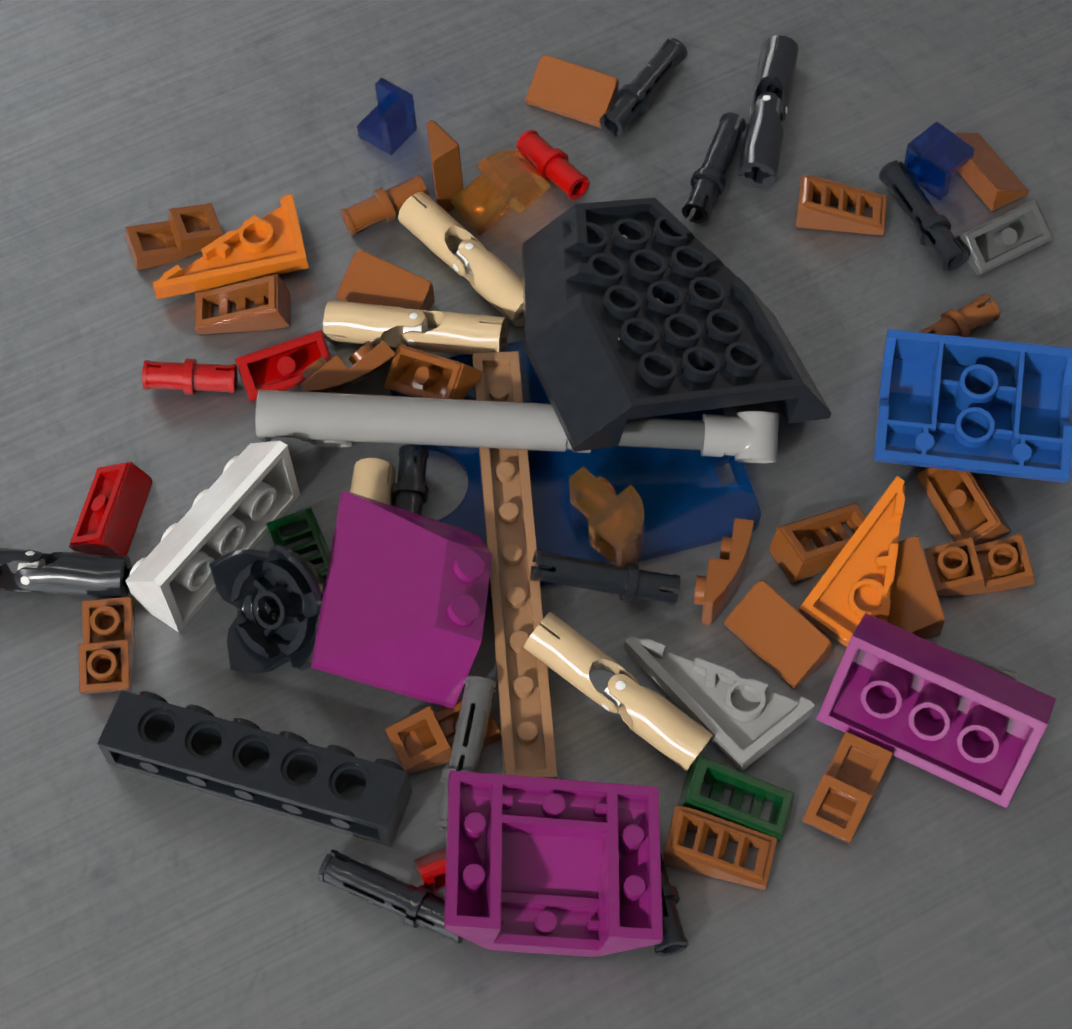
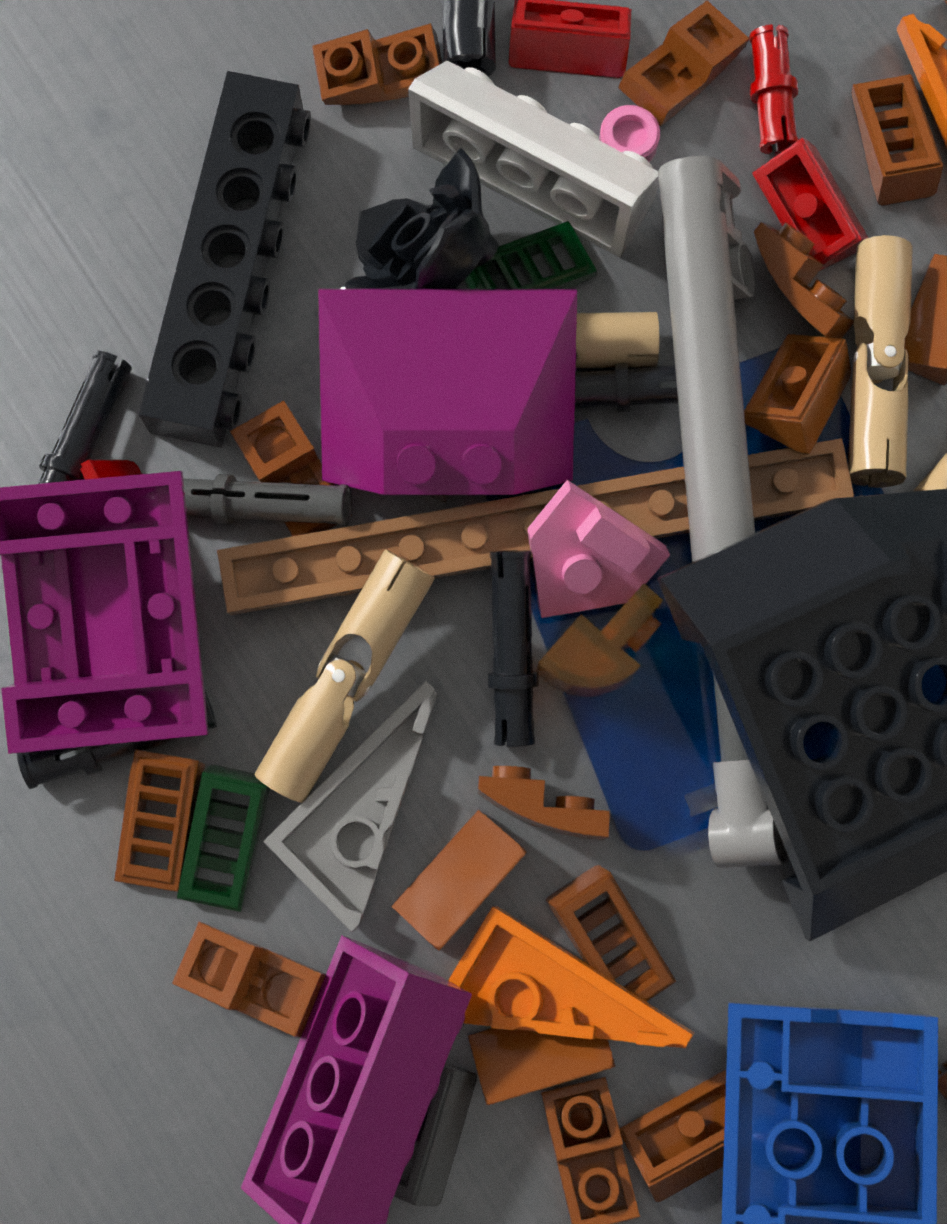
camera: 80 degrees right, 20 degrees up
none -> bright pink plate [527,480,670,618]
none -> bright pink tile [599,105,660,162]
none -> dark orange slope [618,1,750,127]

